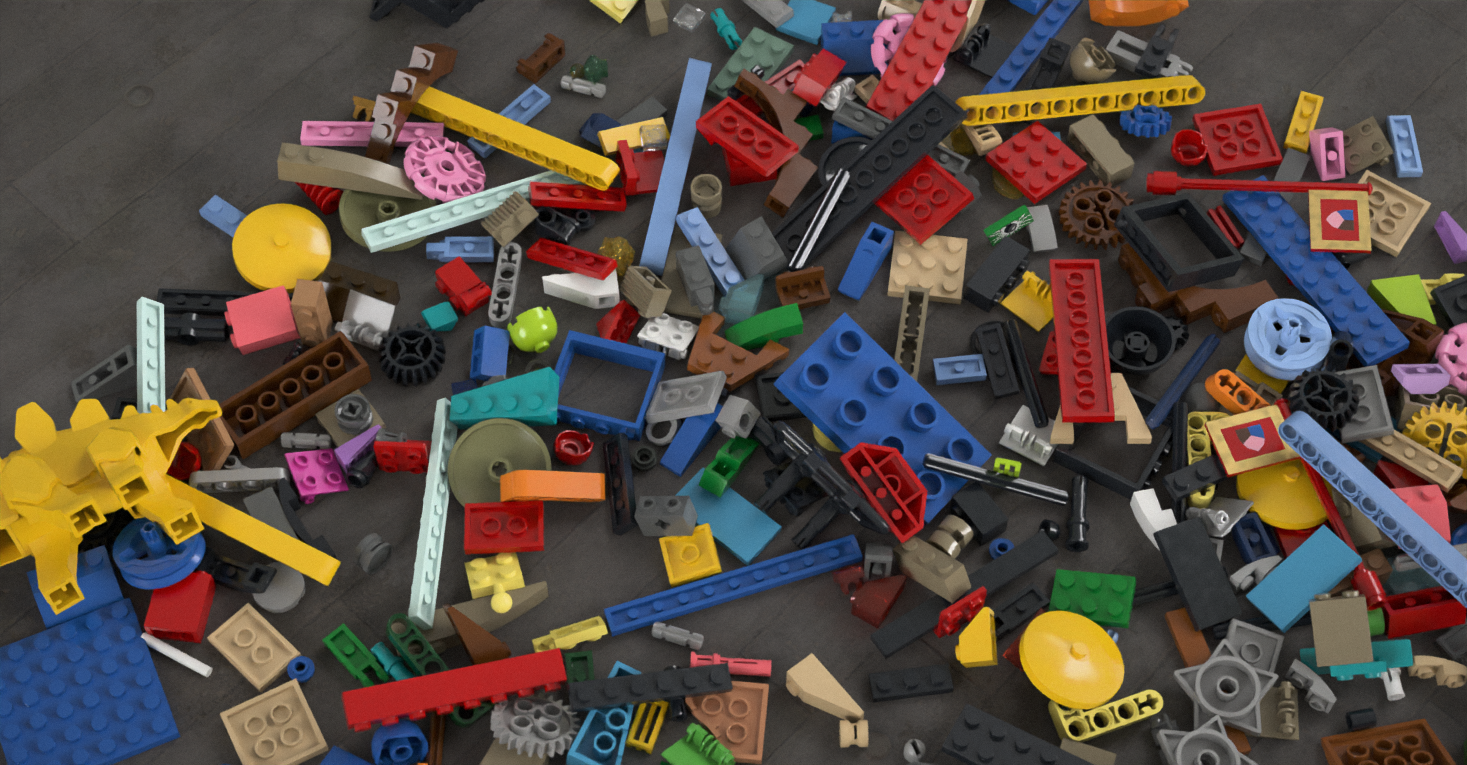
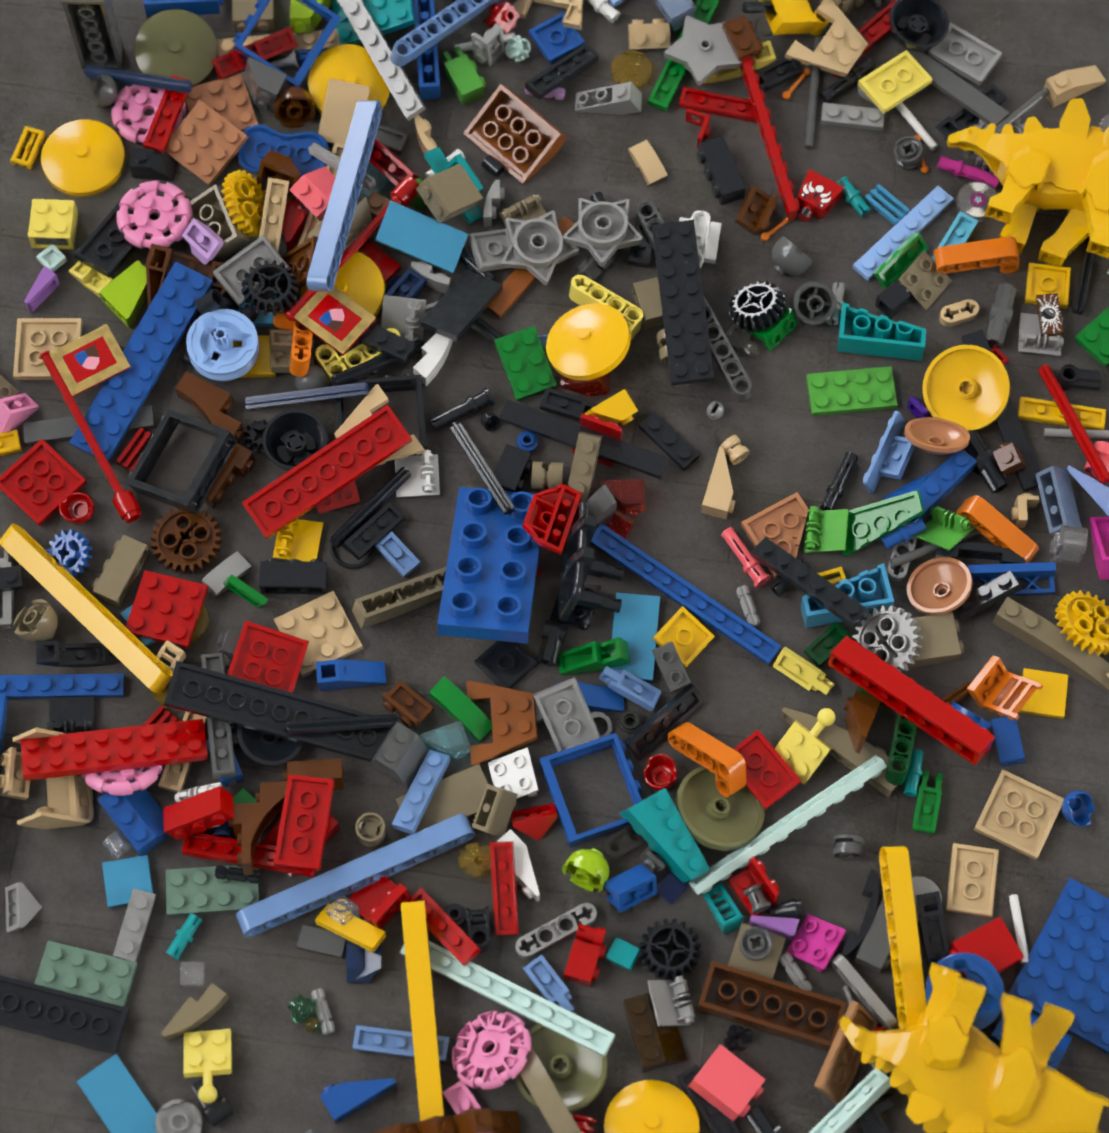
camera: 125 degrees left, 10 degrees up
blue plate [287,656,315,683] -> none
medium nougat brick [291,279,333,348] -> none
dark tan brick [481,191,539,248] -> none
reddish brown hinge [516,33,566,84] -> none
dark grey hinge [676,245,715,315] -> none
light grey brick [715,395,761,439] -> none
lime tile [993,457,1022,478] -> none
none -> blue slope [320,1078,397,1124]
none -> medium blue hinge [599,666,661,712]
none -> teal slope [702,882,744,935]

